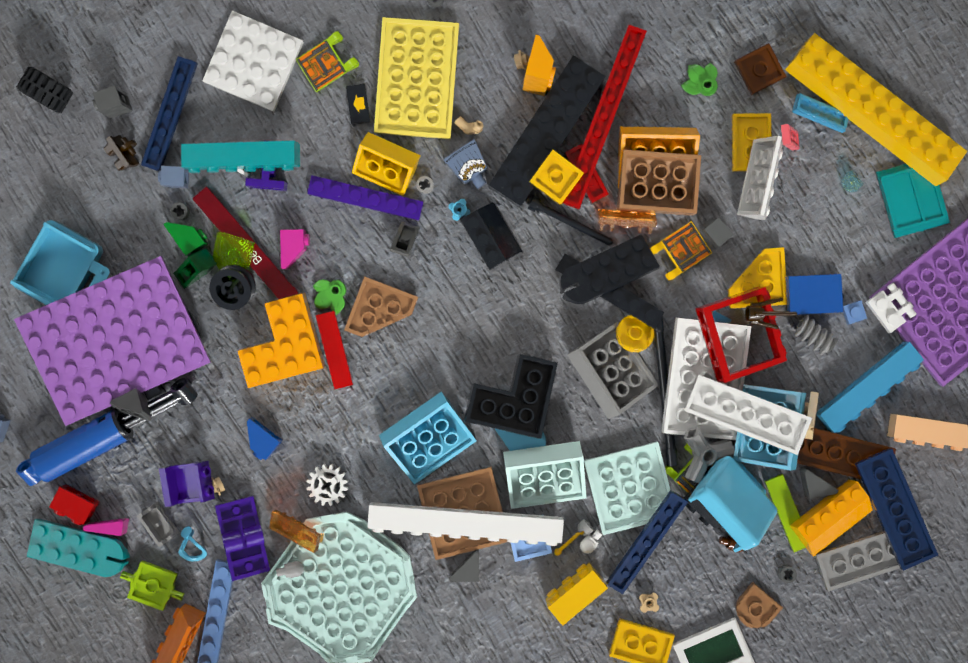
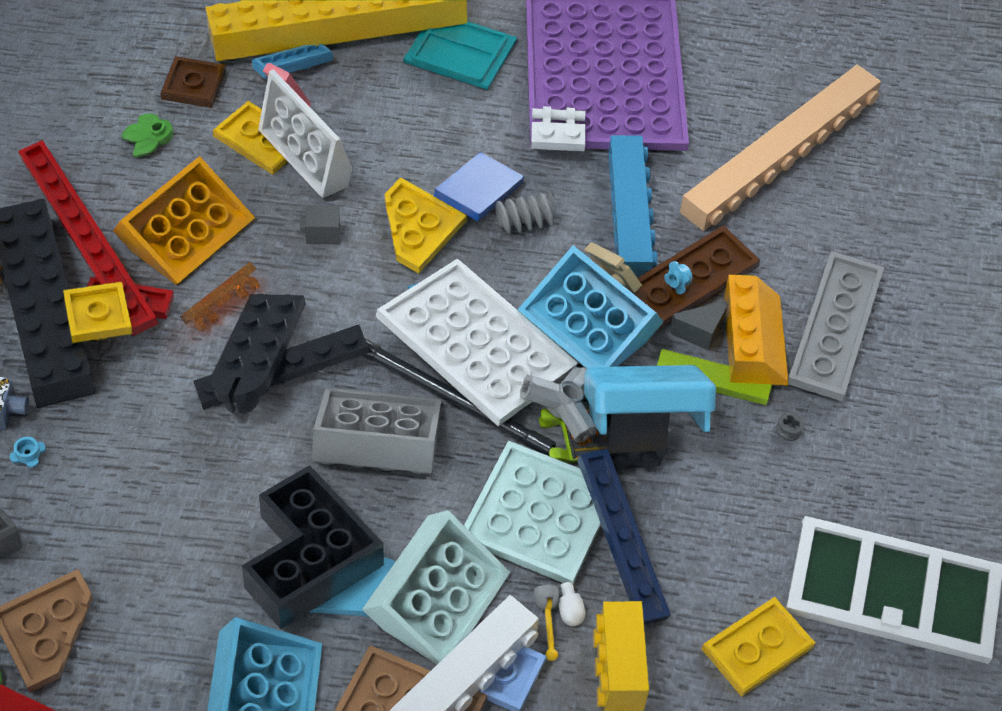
camera: 55 degrees left, 35 degrees down
black slope [460,202,522,271] -> none
black piece [528,195,613,246] -> none
yellow tile [616,315,654,352] -> none
medium nougat slope [617,150,701,216] -> none
tan plate [639,593,659,613] -> none
flag [650,221,712,281] -> none
white plate [685,375,812,455] -> none
red window [695,287,787,383] -> none
reddish brown cylinder [719,535,743,553] -> none
medium nougat tile [736,582,783,628] -> none
dark brown plant [745,297,797,329] -> none
clear light blue plate [841,170,864,192] -> none
medium blue plate [843,300,867,324] -> none
dark blue plate [854,448,938,571] -> none
none -> medium azure plate [664,261,692,294]

